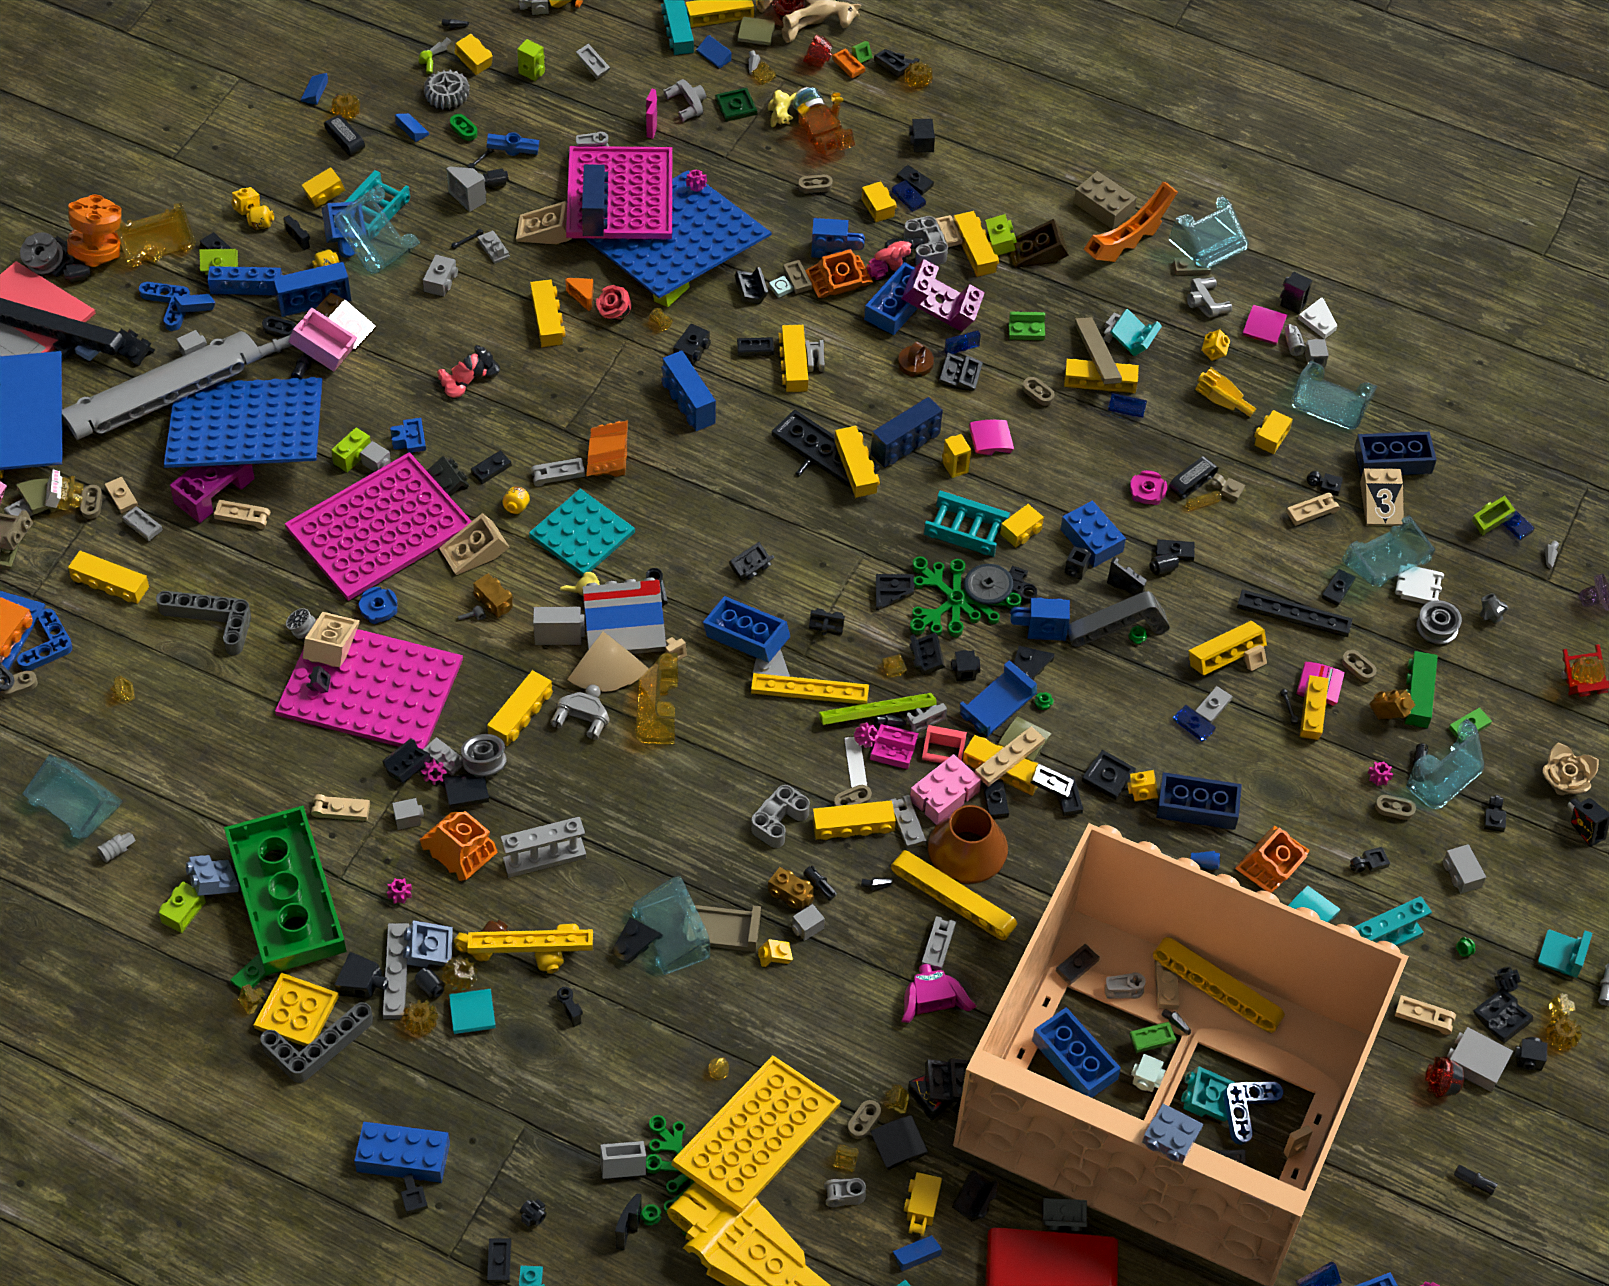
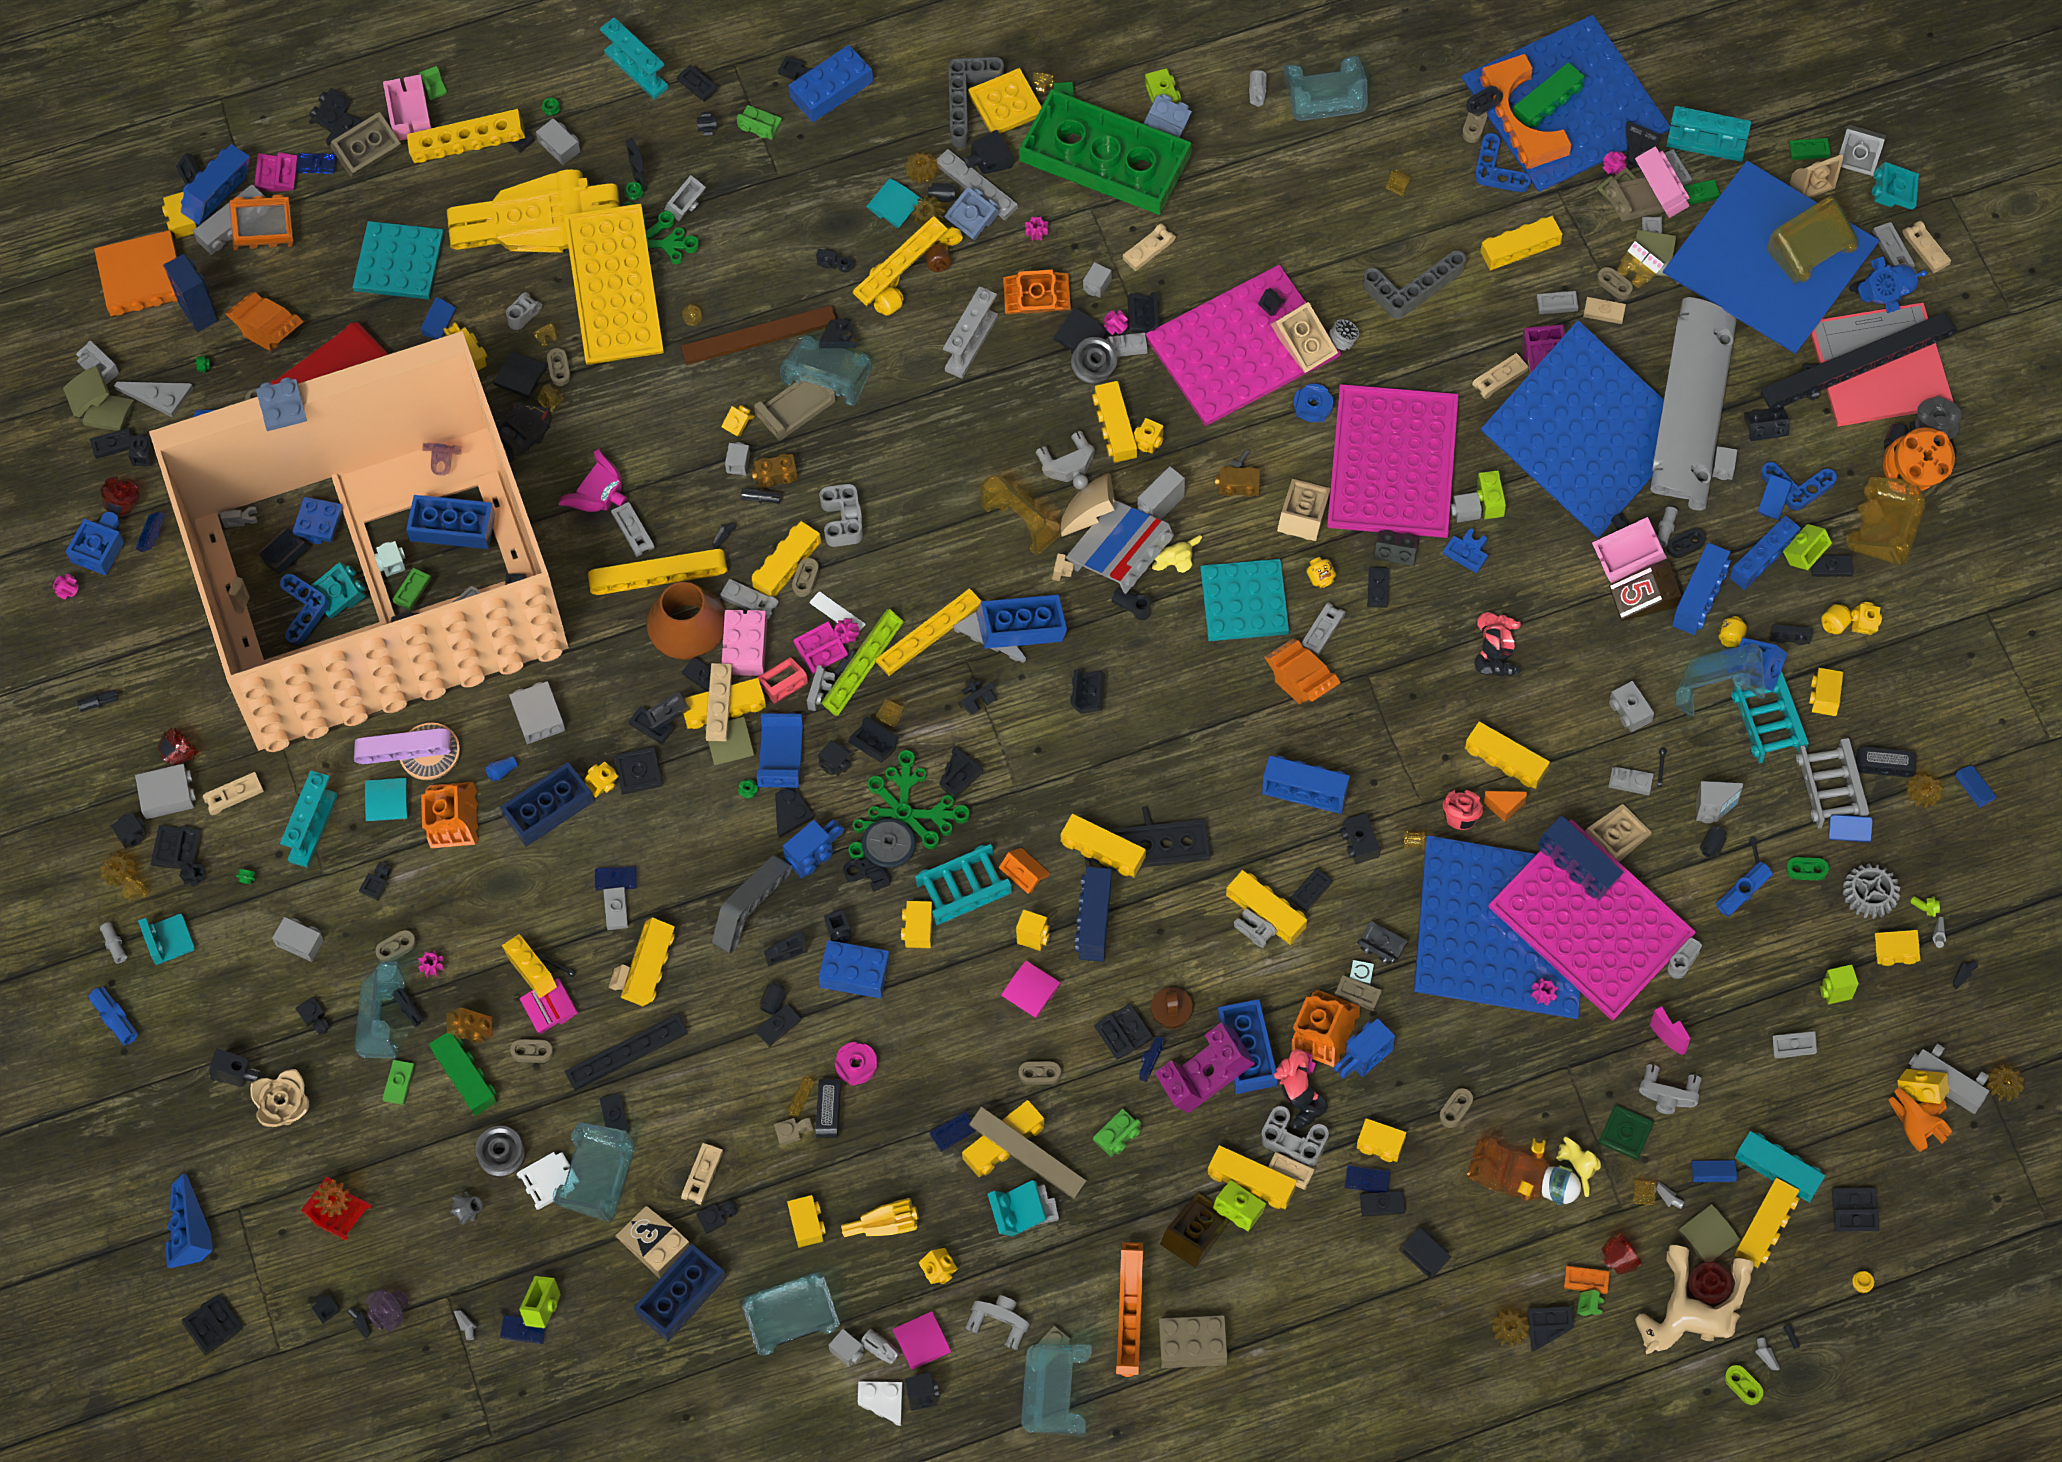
camera: 140 degrees right, 10 degrees up
none -> reddish brown tile [681,306,836,365]
none -> bright green bracket [737,105,782,140]
none -> orange panel [999,848,1050,894]
none -> yellow brick [1133,418,1163,454]
none -> light grey fence [1796,738,1869,829]

